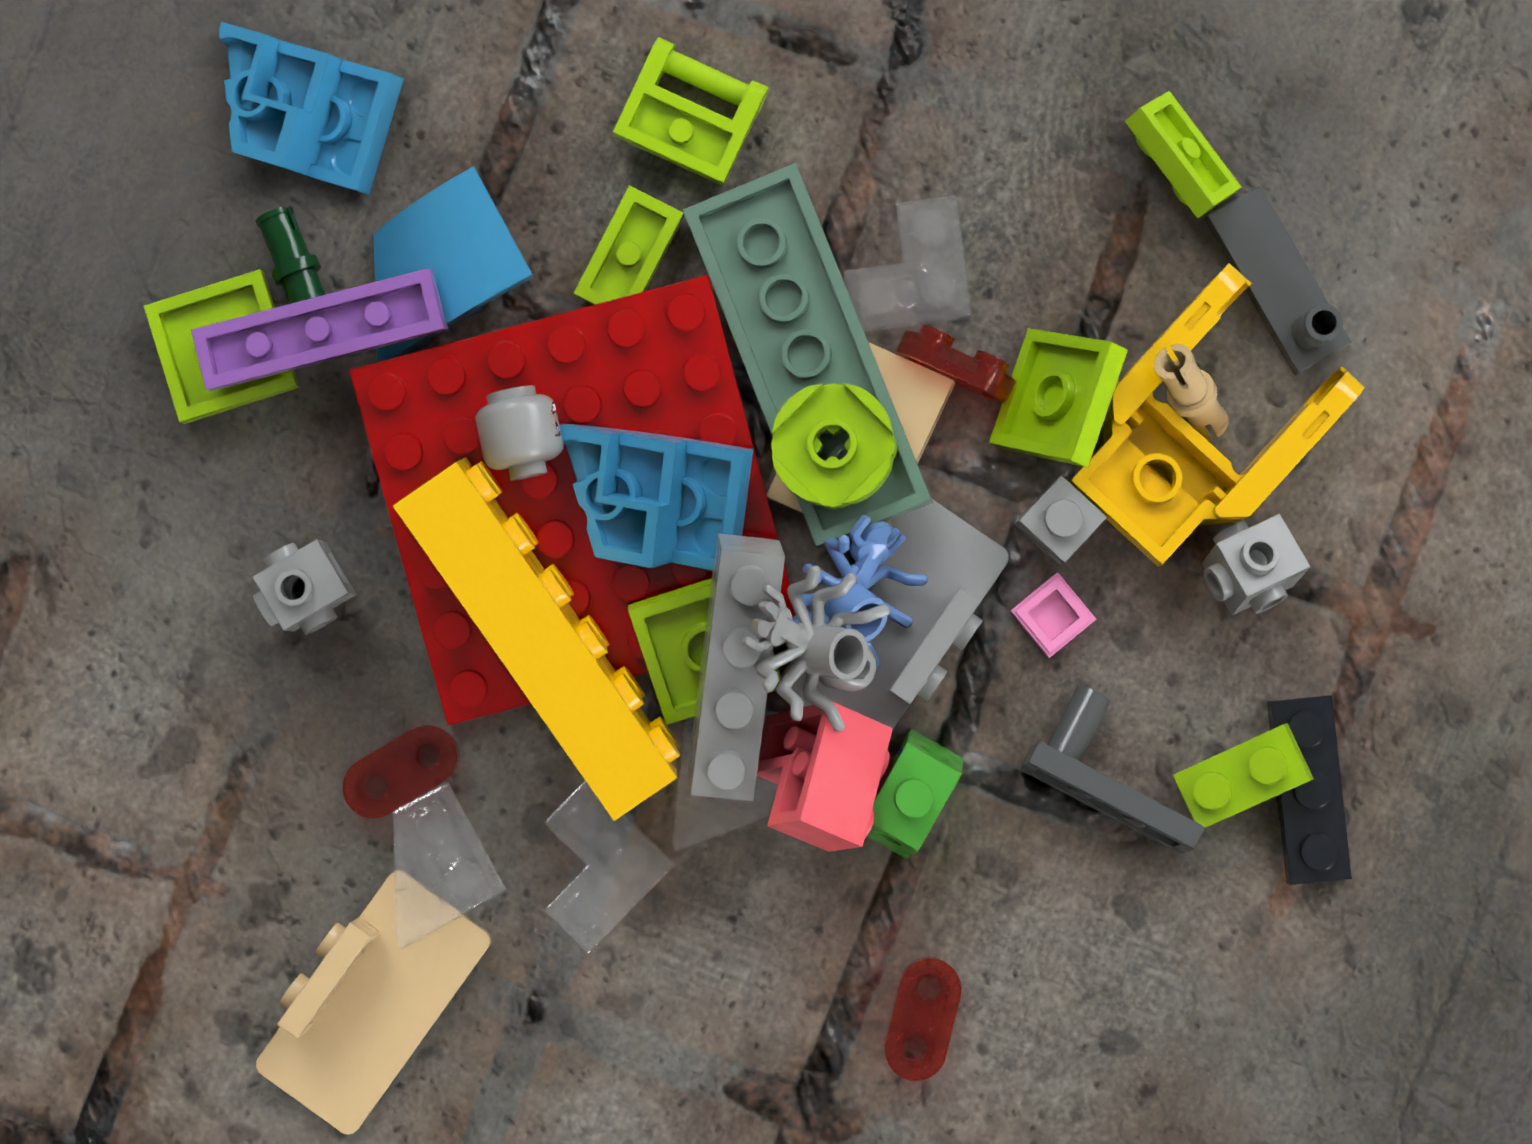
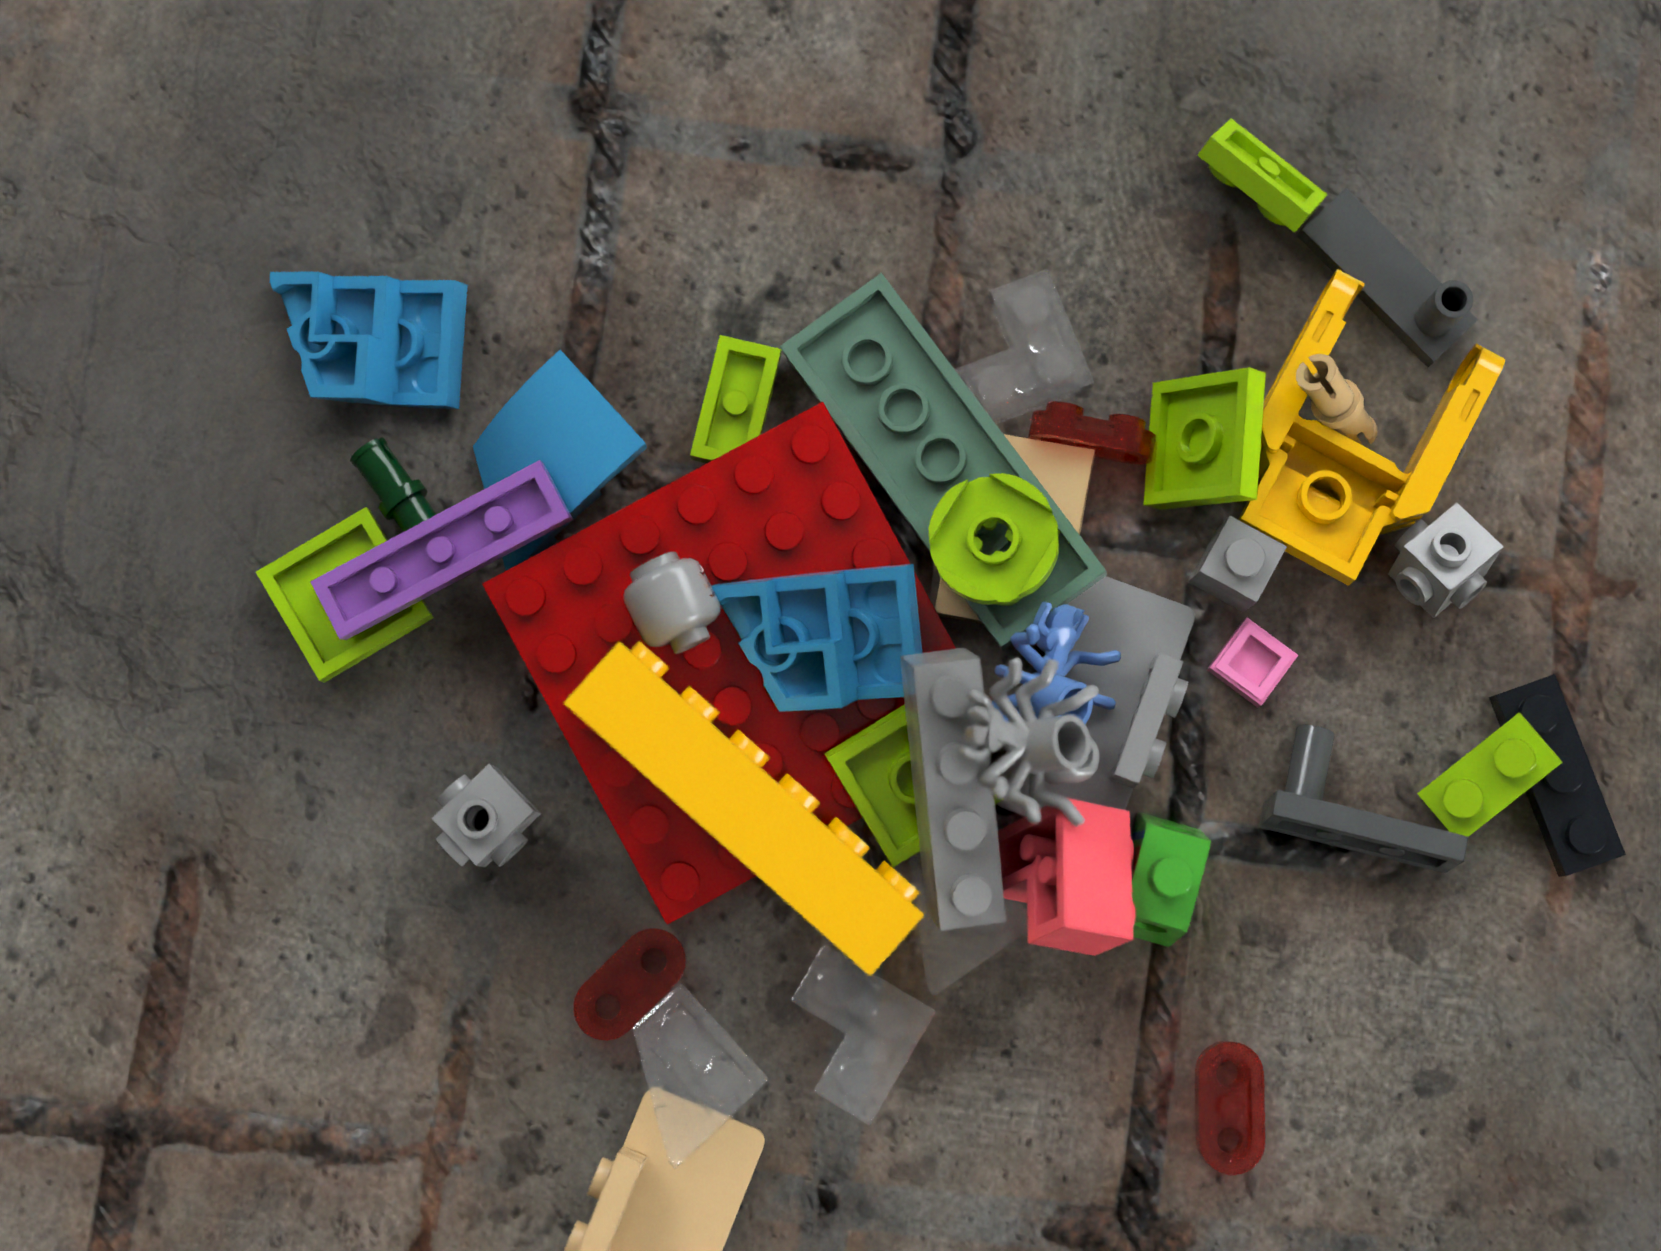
camera: 20 degrees left, 5 degrees down
lime plate [613,37,769,187] -> none

